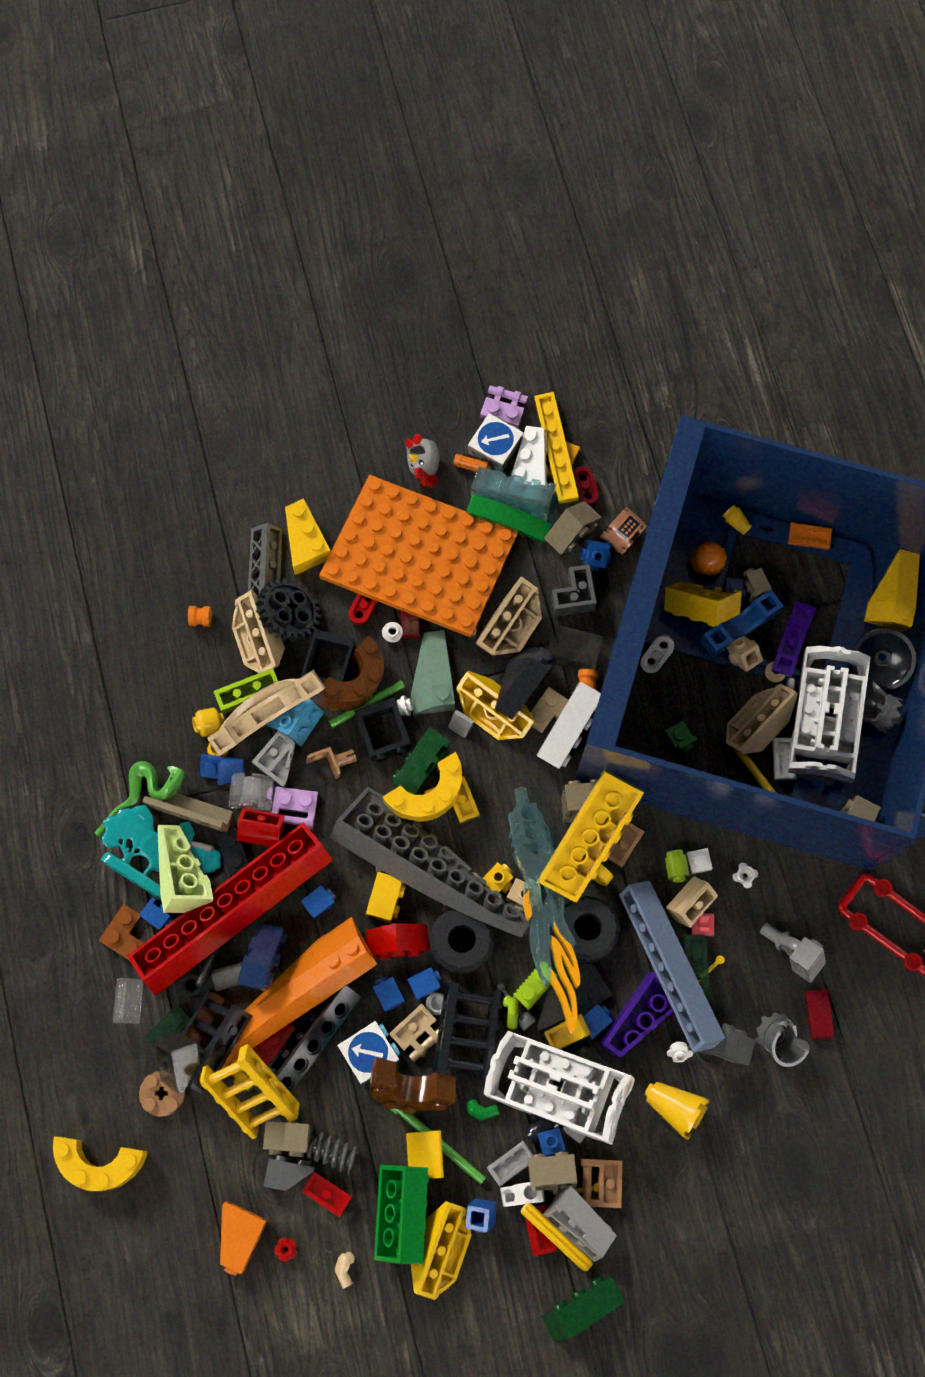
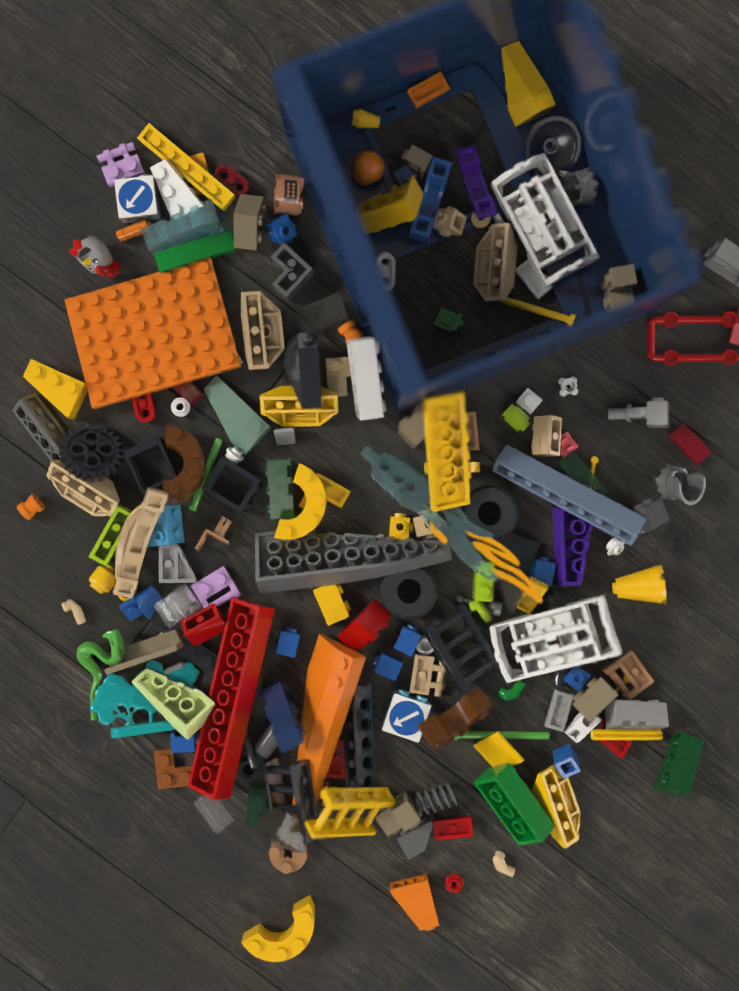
camera: 40 degrees left, 15 degrees up
none -> tan arm [61,599,86,624]

